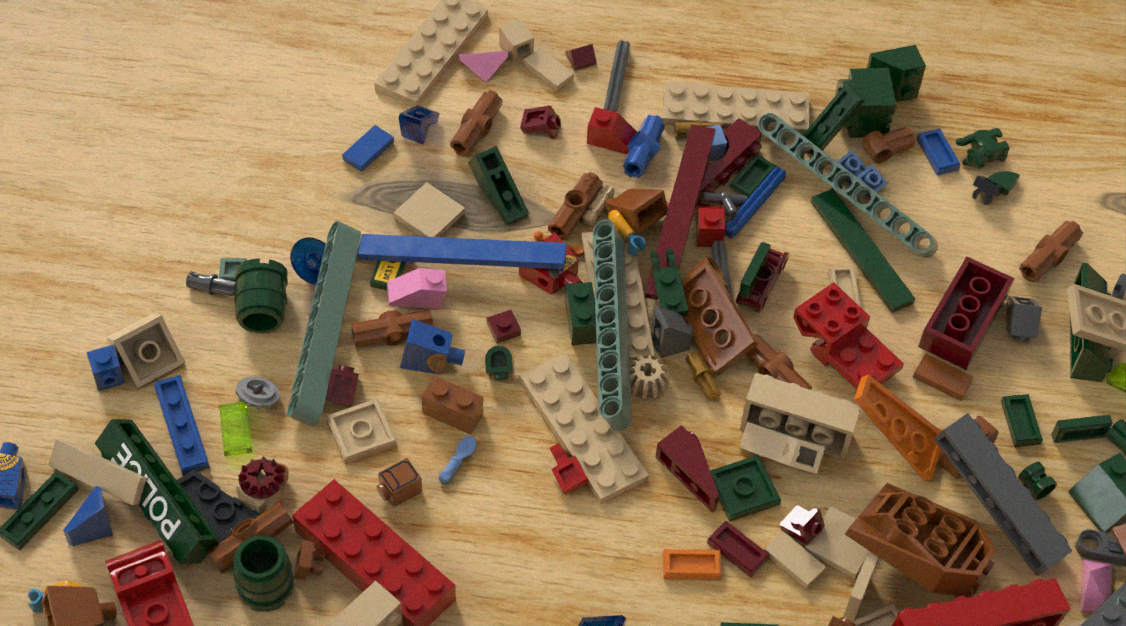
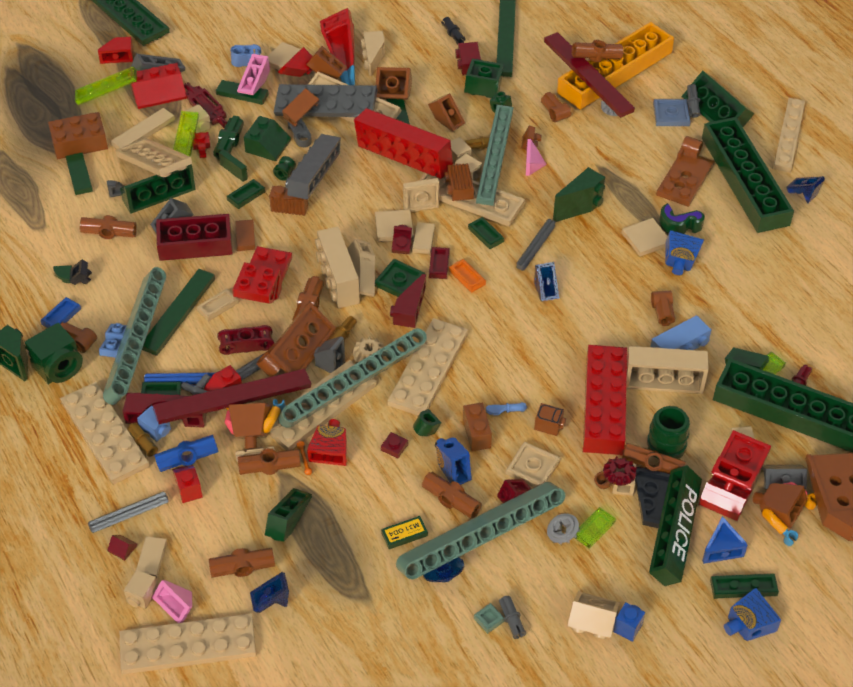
camera: 125 degrees left, 5 degrees down
tan tile [49,439,146,505] -> none
blue tile [153,375,210,476] -> none
dark green piece [234,259,288,333] -> none
dark orange tile [294,540,326,580] -> none
blue tile [342,125,394,172] -> none
blue tile [357,234,567,269] -> none
bright pink slope [387,268,447,310] -> none
tan tile [393,182,465,237] -> none
dark red bracket [520,105,561,139] -> none
red plate [549,443,590,495] -> none
dark green brick [565,282,597,345] -> none
dark green hinge [650,249,688,316] -> none
dark green tile [739,242,771,299] -> none
dark green tile [803,83,865,155] -> none
dark orange hinge [845,483,996,599] -> none
orange wing [854,375,942,482] -> none
dark green animal [956,128,1010,169] -> none
bright pink slope [1081,559,1112,614] -> none

